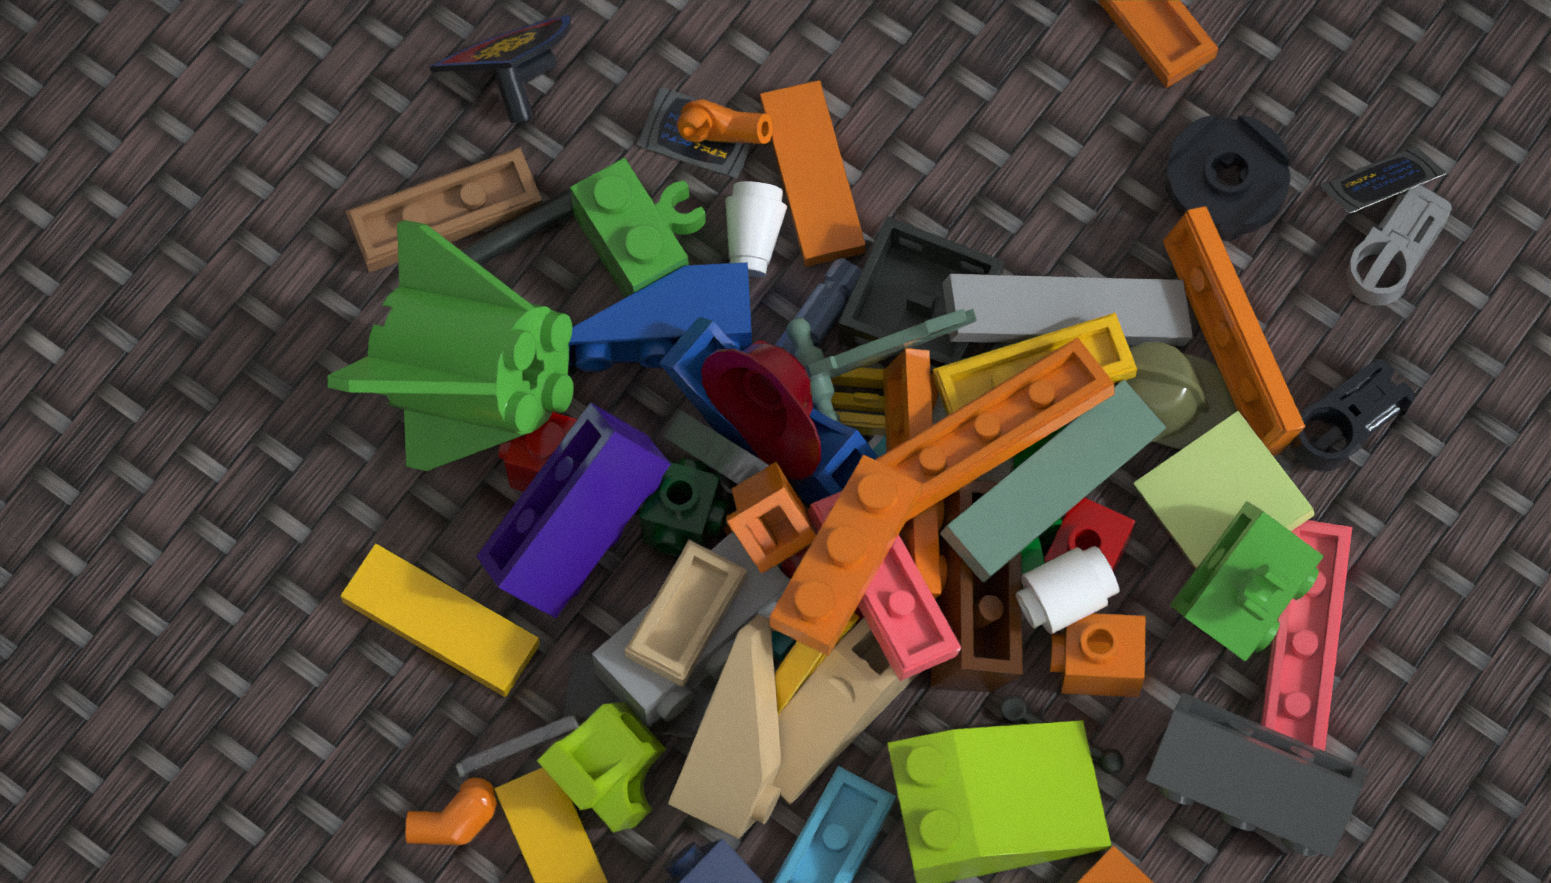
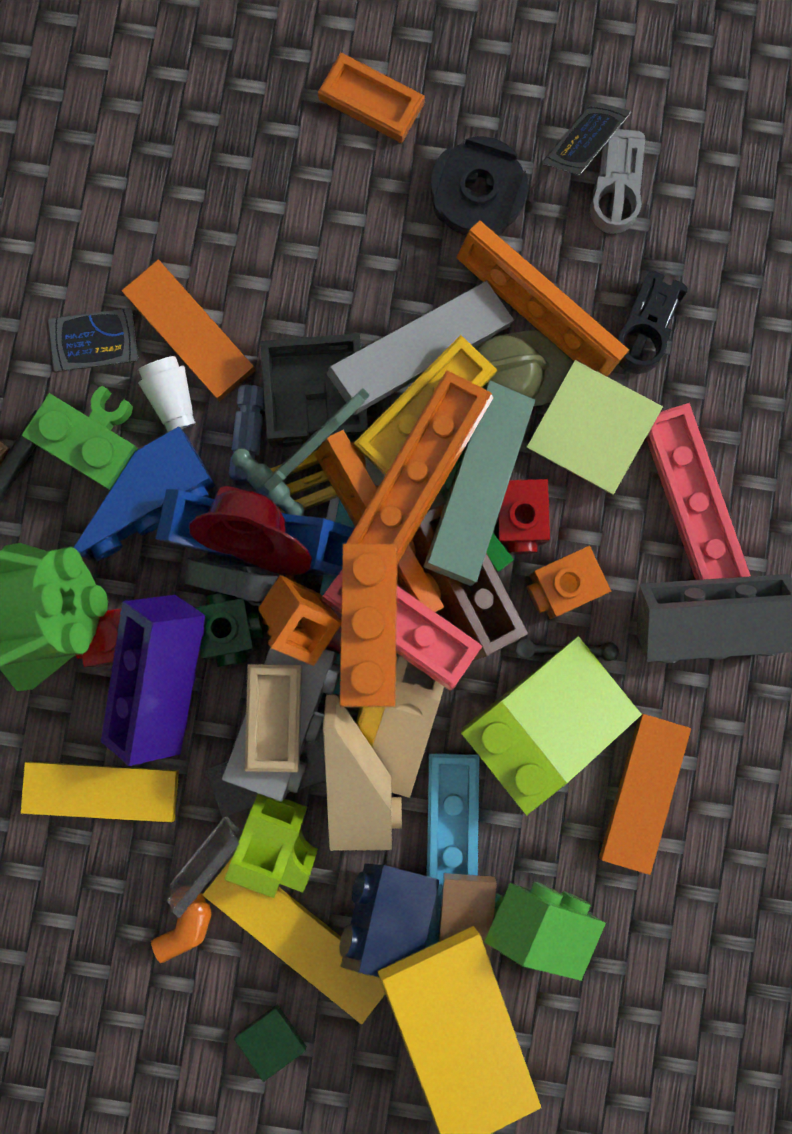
camera: 30 degrees left, 15 degrees up
orange arm [677,99,773,144] -> none
white brick [1016,546,1119,634] -> none
bright green brick [1170,501,1324,662] -> none

